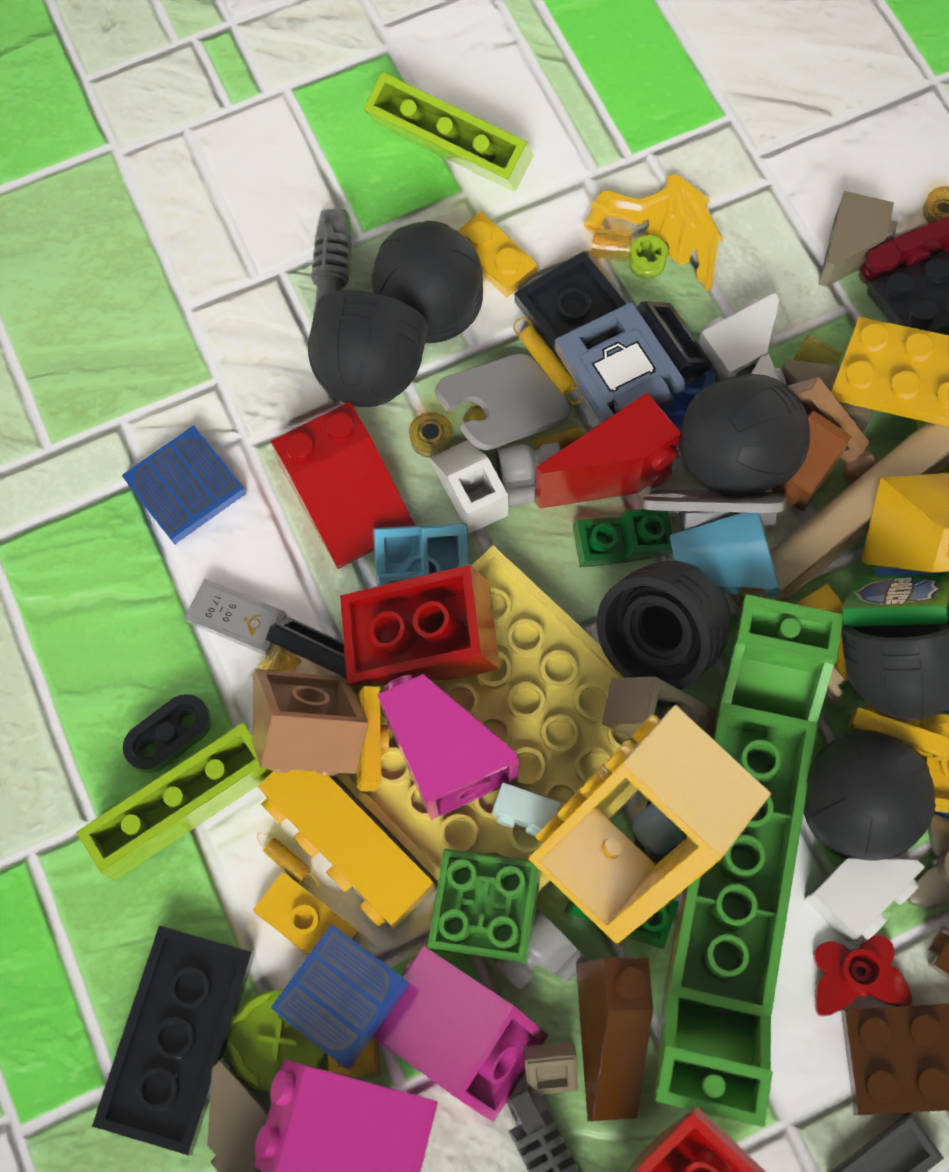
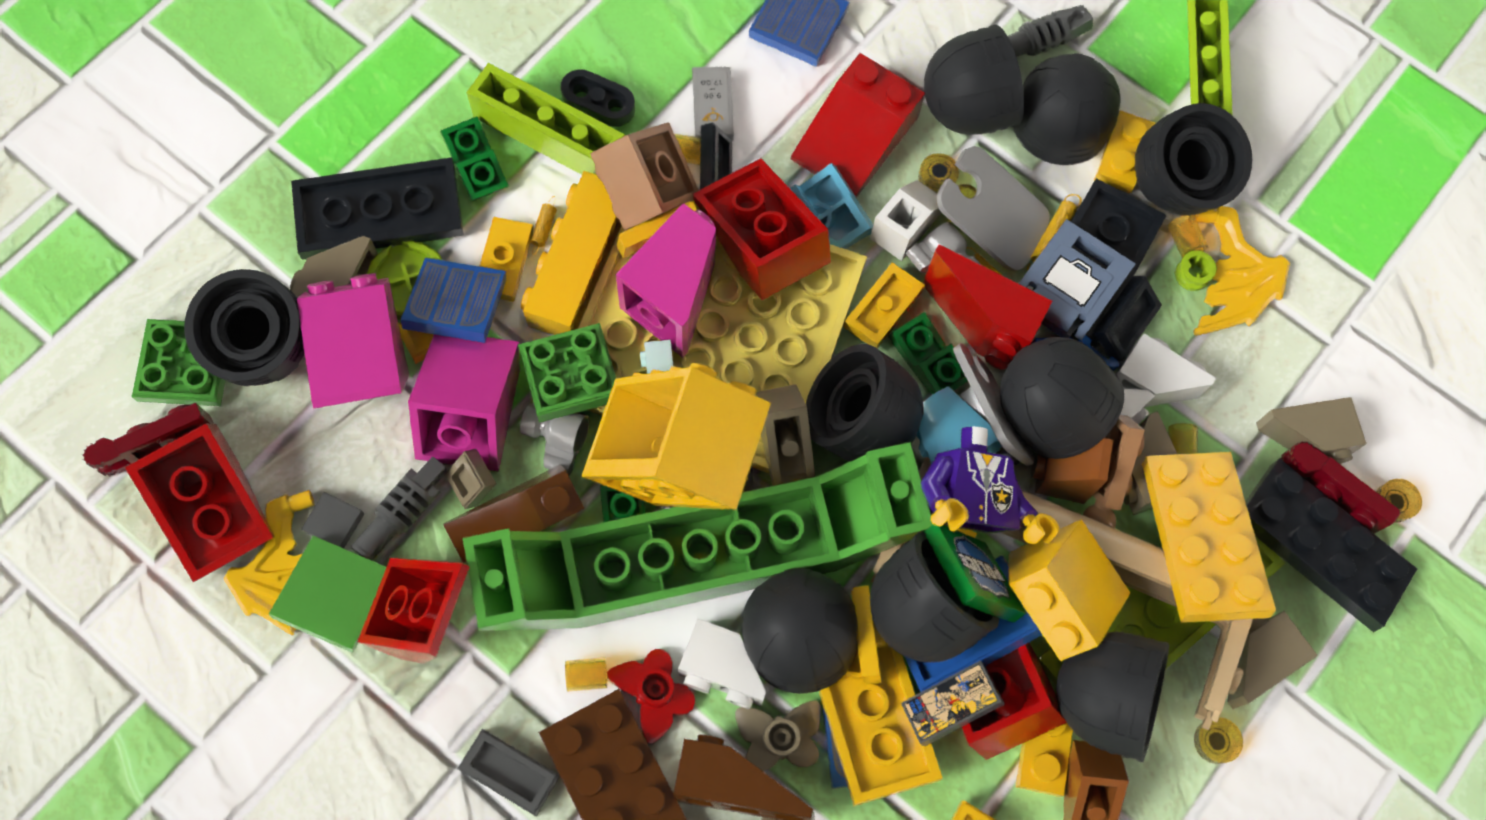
camera: 55 degrees right, 0 degrees up
none -> green slope [440,116,509,202]
none -> clear yellow hinge [565,657,608,692]
none -> yellow plate [843,262,925,348]
none -> dark purple torso [921,427,1059,544]
none -> black piece [1135,103,1252,215]

